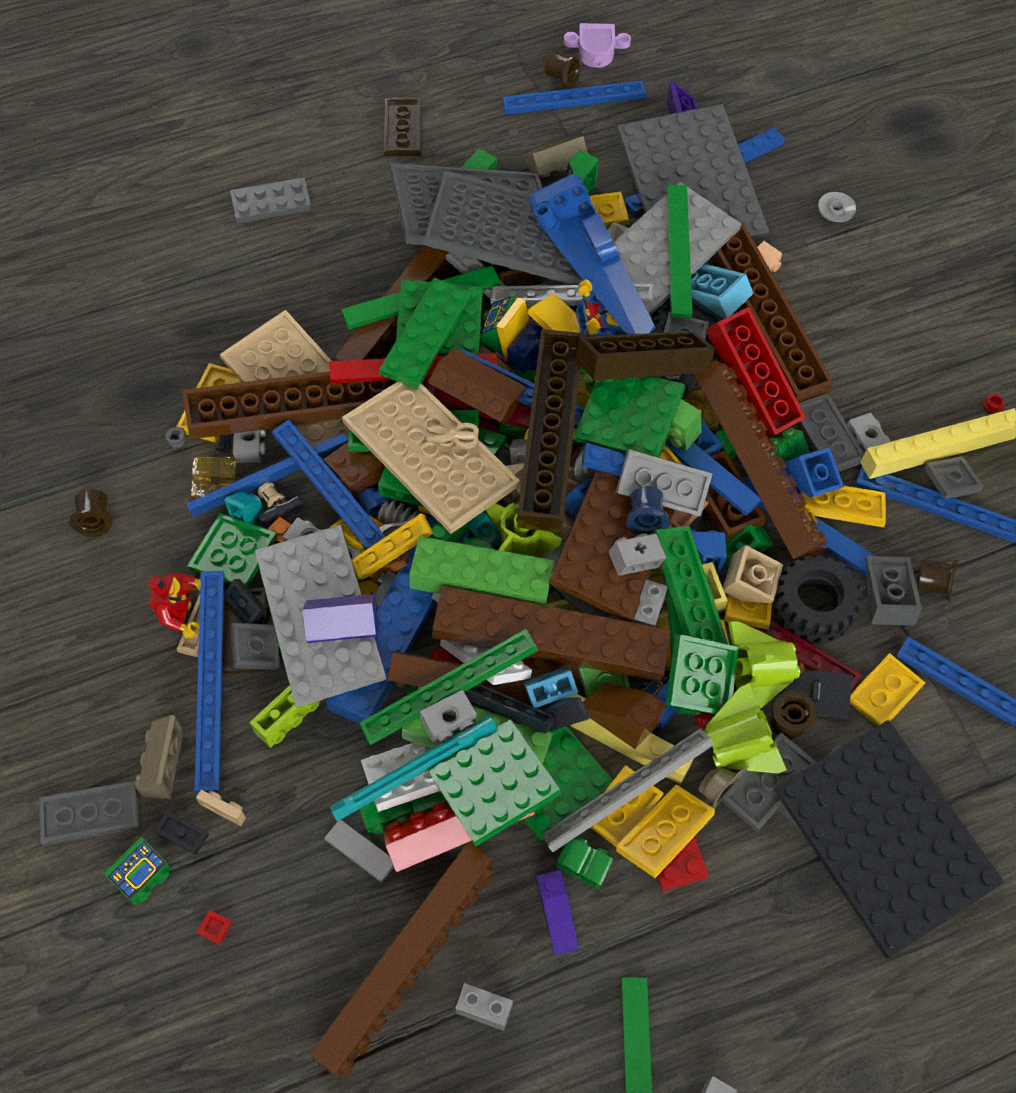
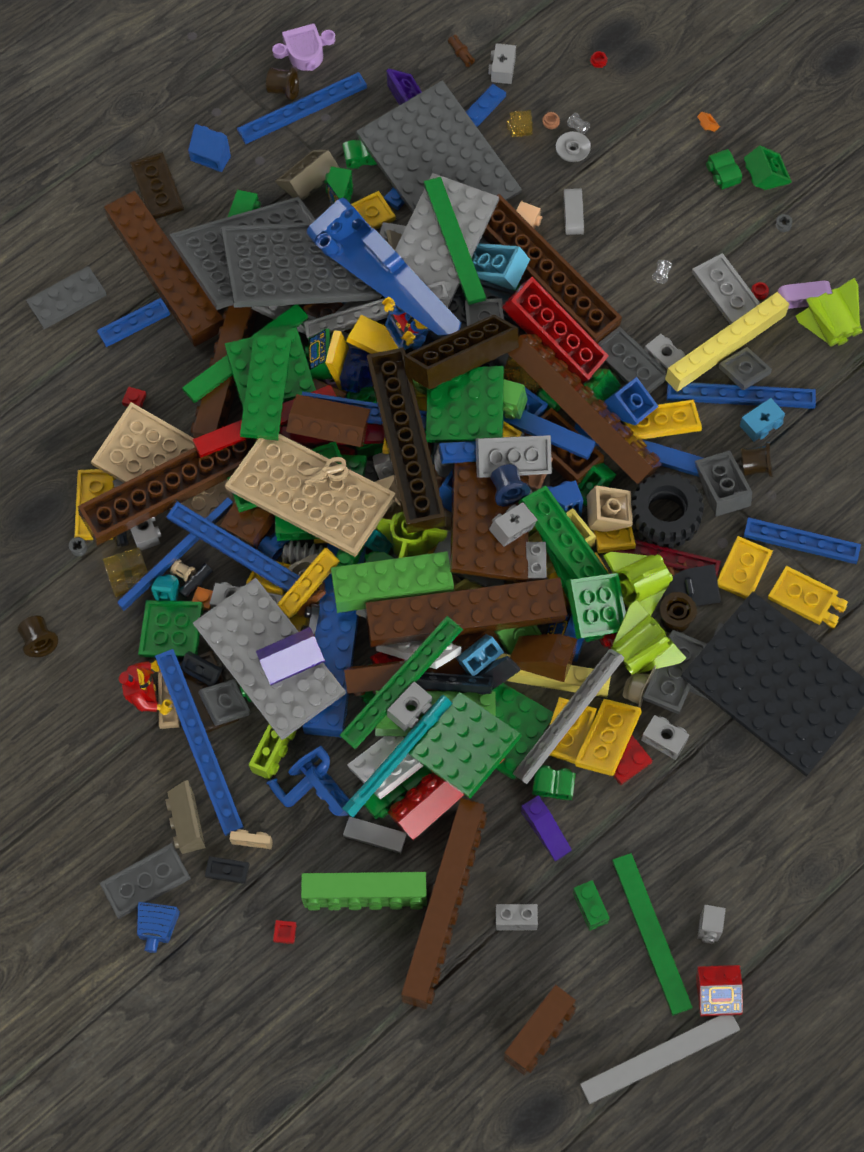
camera: 15 degrees left, 5 degrees up
slope [104,837,171,906] -> none
none -> blue plate [97,298,170,347]
none -> reddish brown brick [104,190,224,347]
none -> red plate [122,387,147,408]
none -> blue torso [137,902,180,953]
none -> blue slope [188,124,231,172]
none -> blue plate [266,746,350,816]
none -> bright green brick [301,872,427,911]
none -> green brick [342,140,377,169]
none -> reddish brown pin [448,35,475,67]
none -> light grey brick [488,44,516,84]
none -> clear yellow brick [507,110,533,137]
none -> nougat plate [542,112,560,129]
none -> light grey beam [563,188,584,235]
none -> clear bush [567,113,590,135]
none -> green brick [573,880,610,931]
none -> red plate [590,51,607,68]
none -> light grey brick [641,715,689,760]
none -> clear bush [652,259,673,284]
none -> light grey plate [692,253,760,324]
none -> orange plate [697,112,720,131]
none -> green brick [706,149,742,190]
none -> dark azure brick [740,398,785,442]
none -> yellow tile [768,566,848,628]

